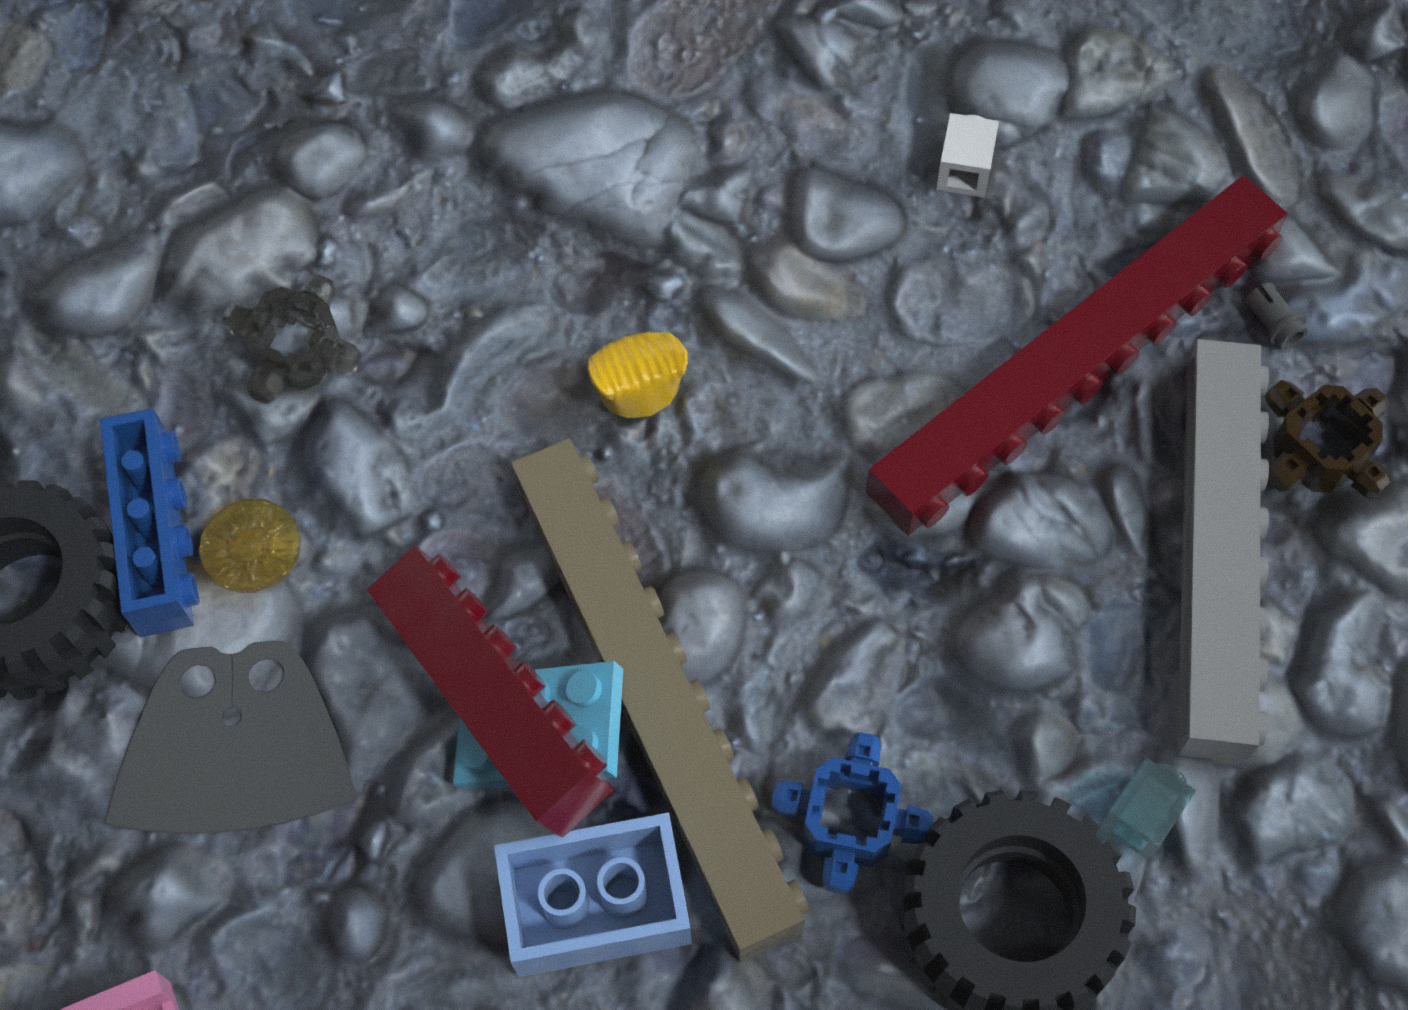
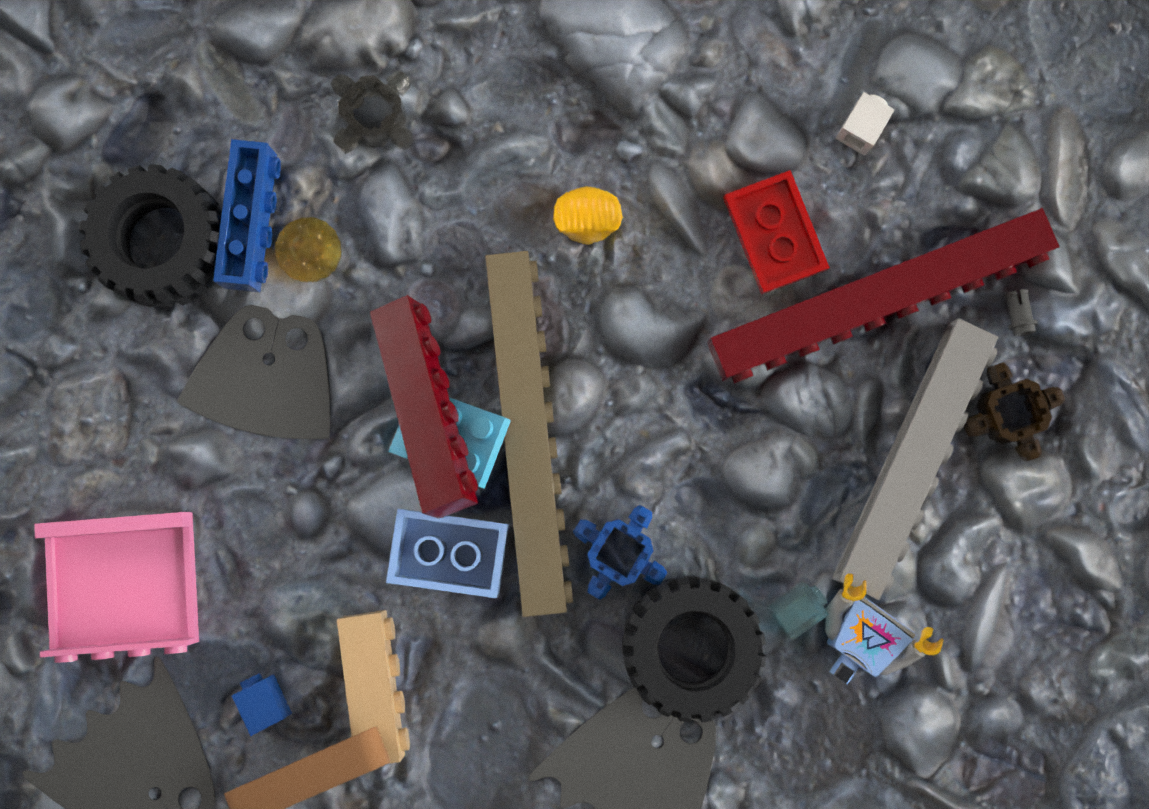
camera: 15 degrees right, 20 degrees up
none -> red plate [723,170,830,295]
none -> torso [825,573,943,685]

